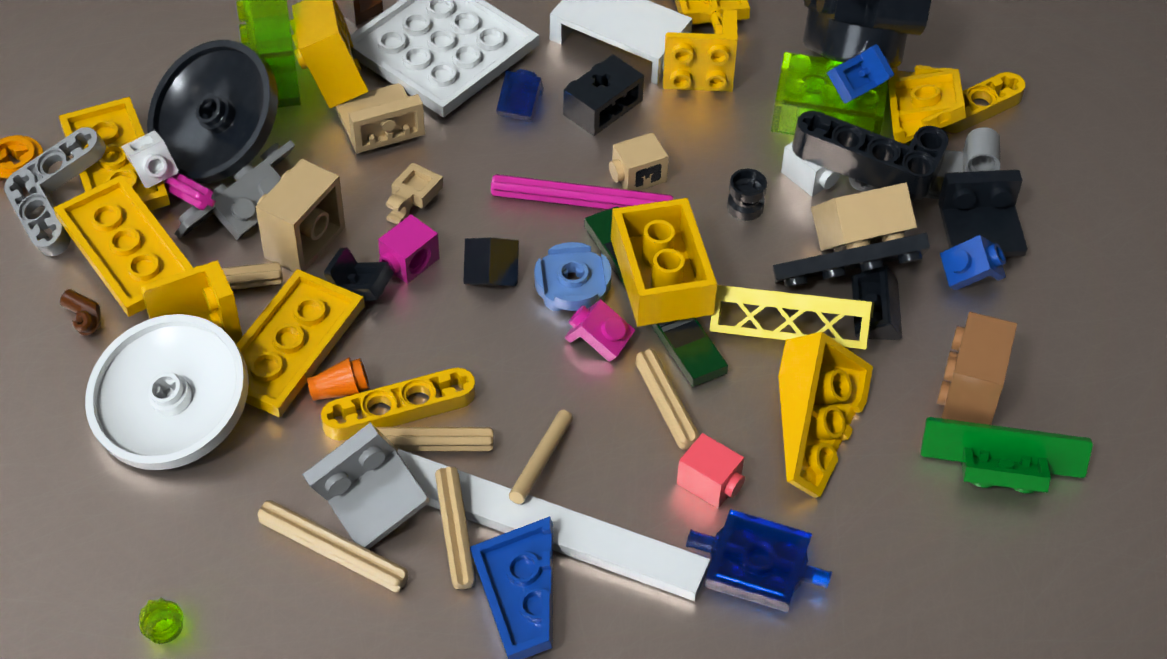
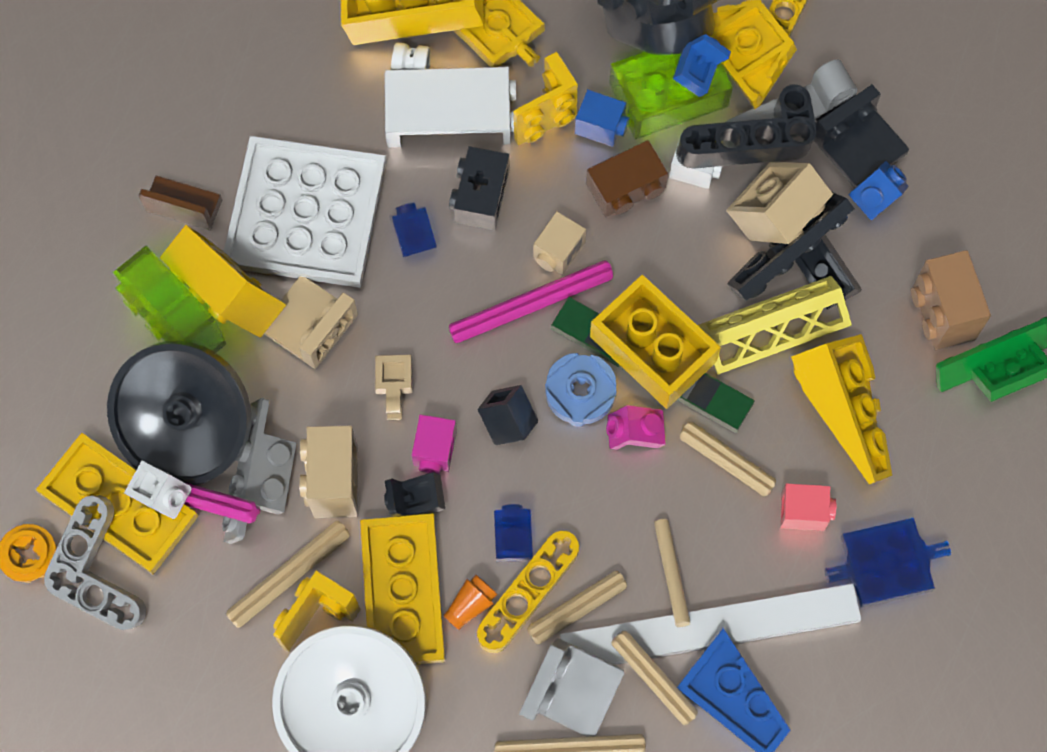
camera: 30 degrees left, 20 degrees up
yellow plate [53,175,193,317] -> none
reddish brown arm [60,289,101,336] -> none
black wheel [727,168,767,221] -> none
none -> clear blue bracket [494,504,533,562]
none -> blue brick [575,89,630,147]
none -> reddish brown brick [586,140,668,217]

